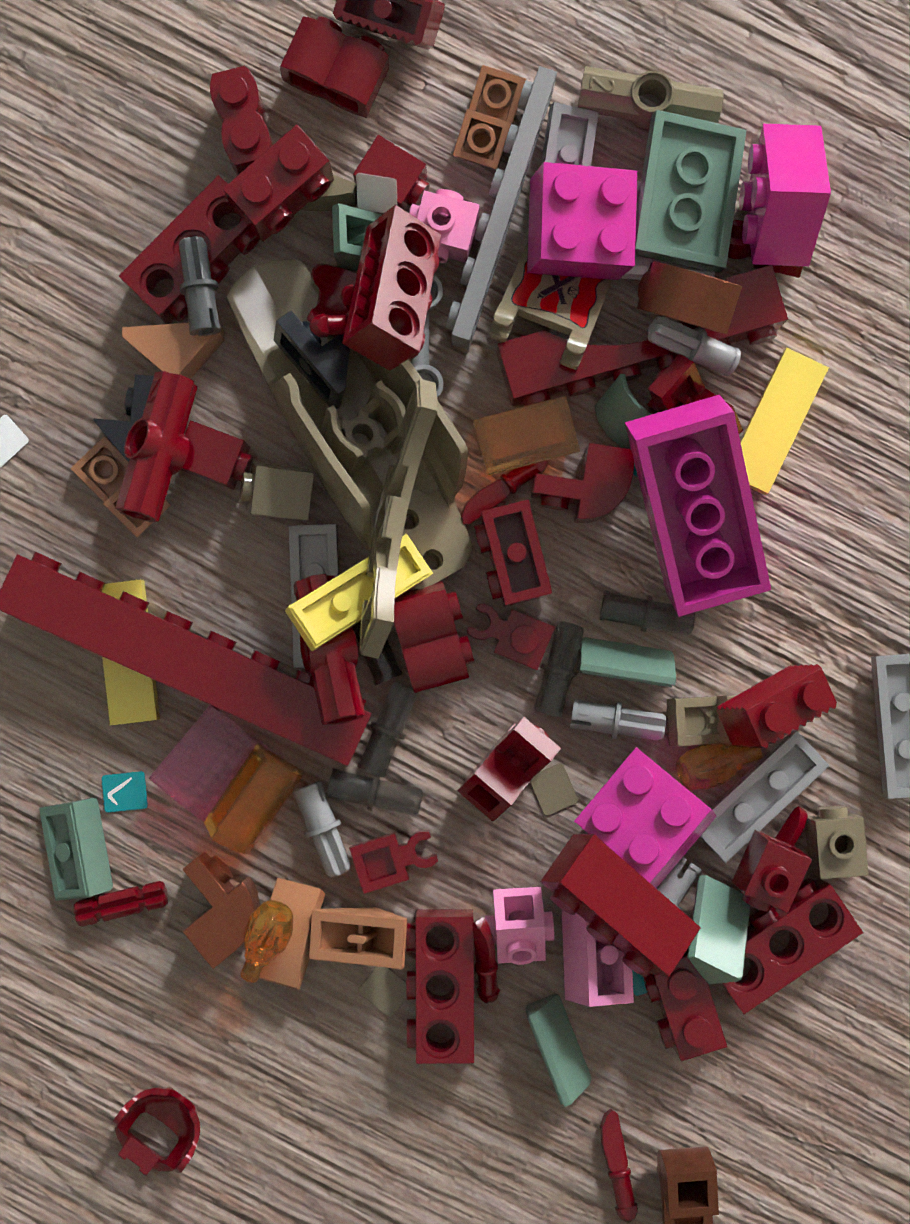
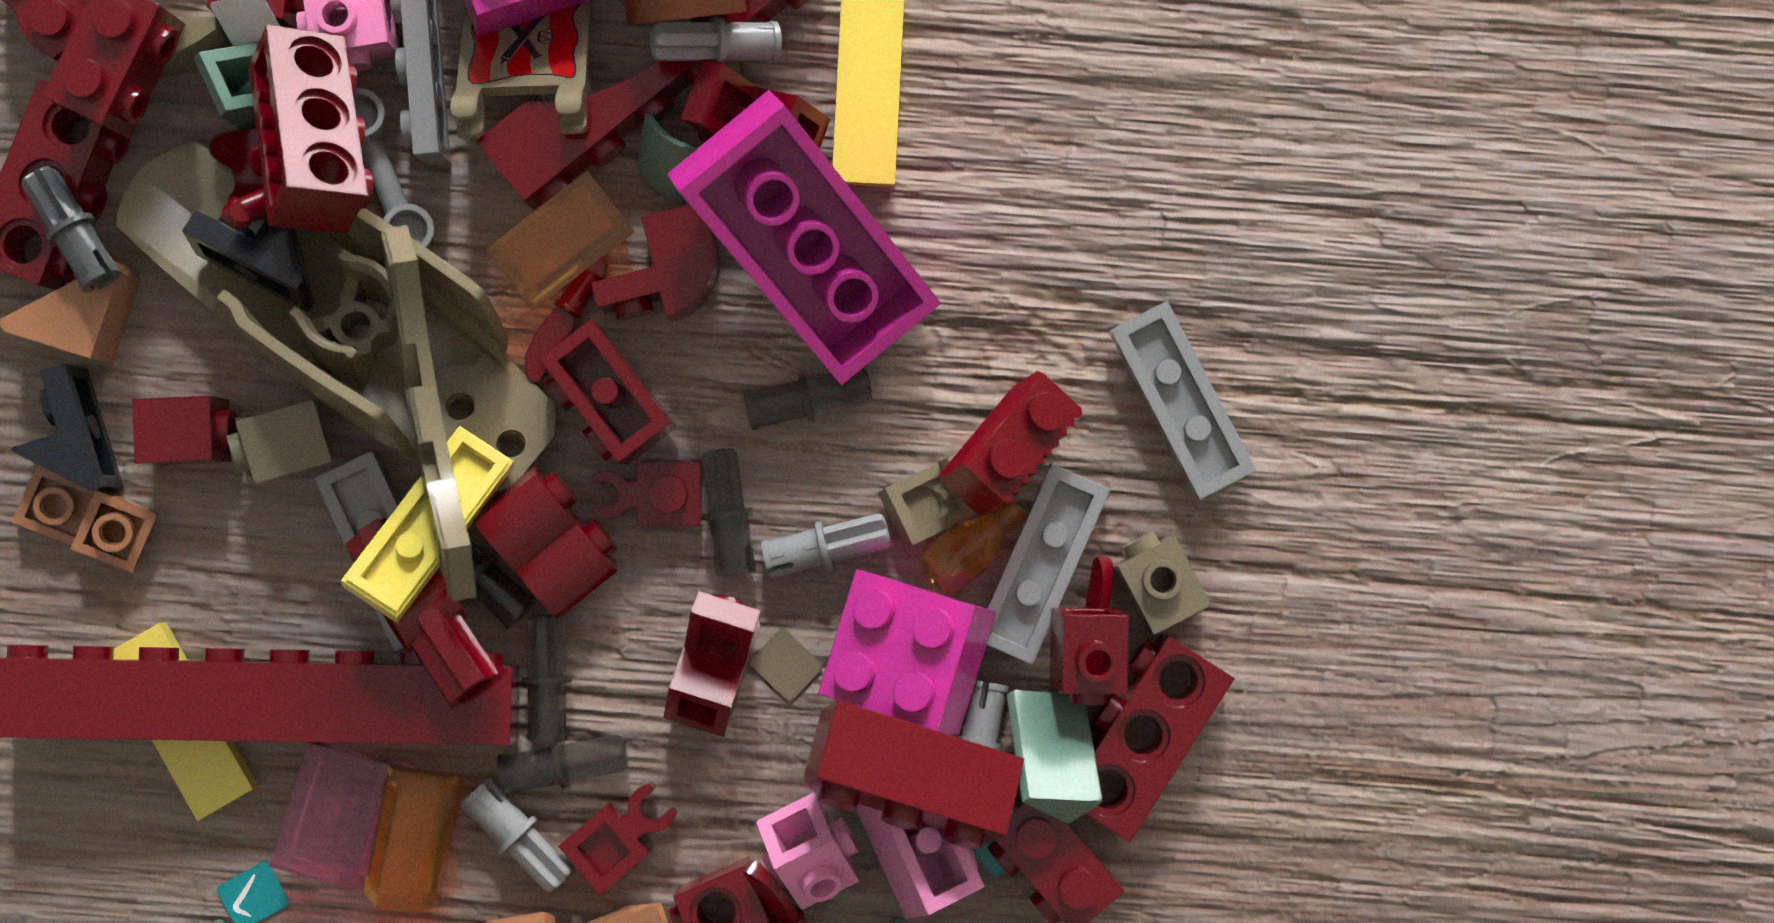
camera: 20 degrees left, 0 degrees up
dark red piece [115,371,198,523] -> none
sand green slope [576,637,676,687] -> none

